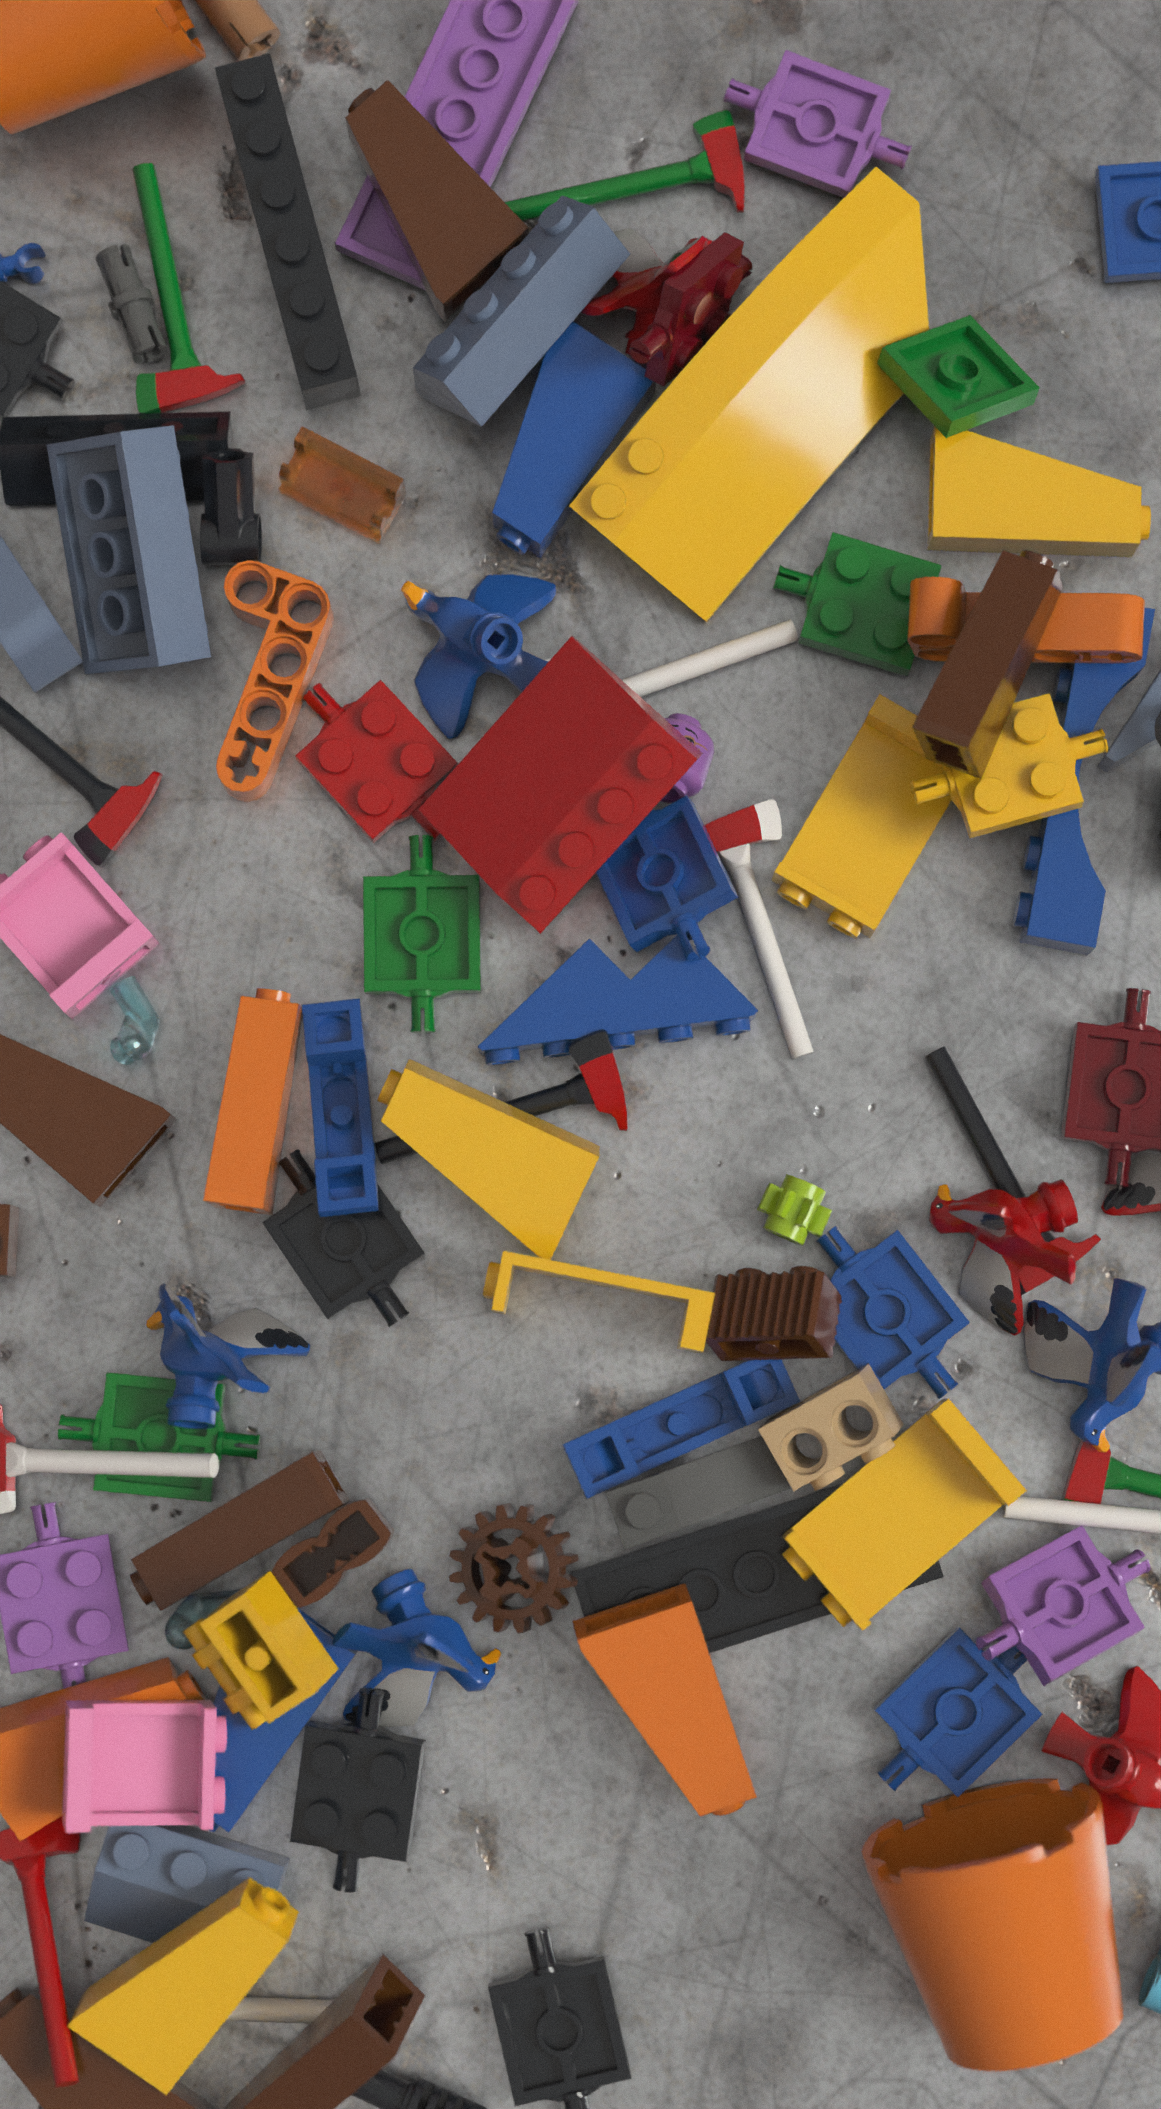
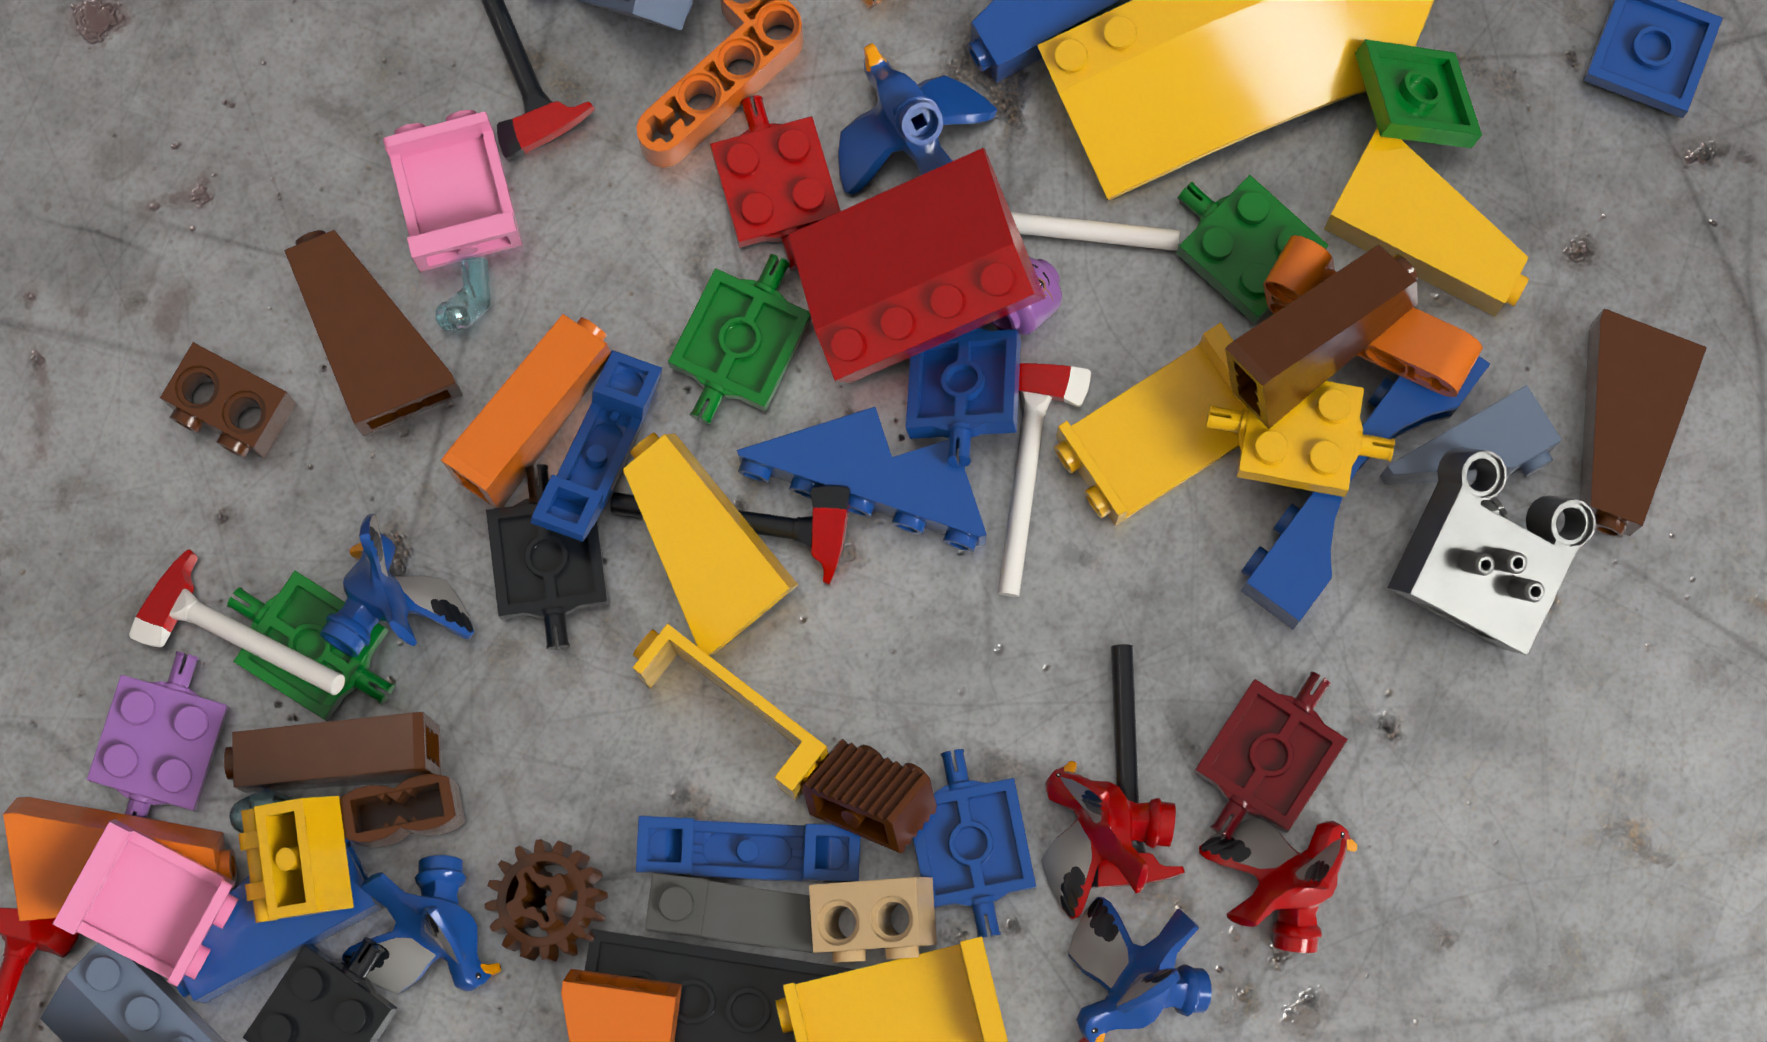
camera: 30 degrees right, 5 degrees down
lime gear [757,1174,832,1246] -> none

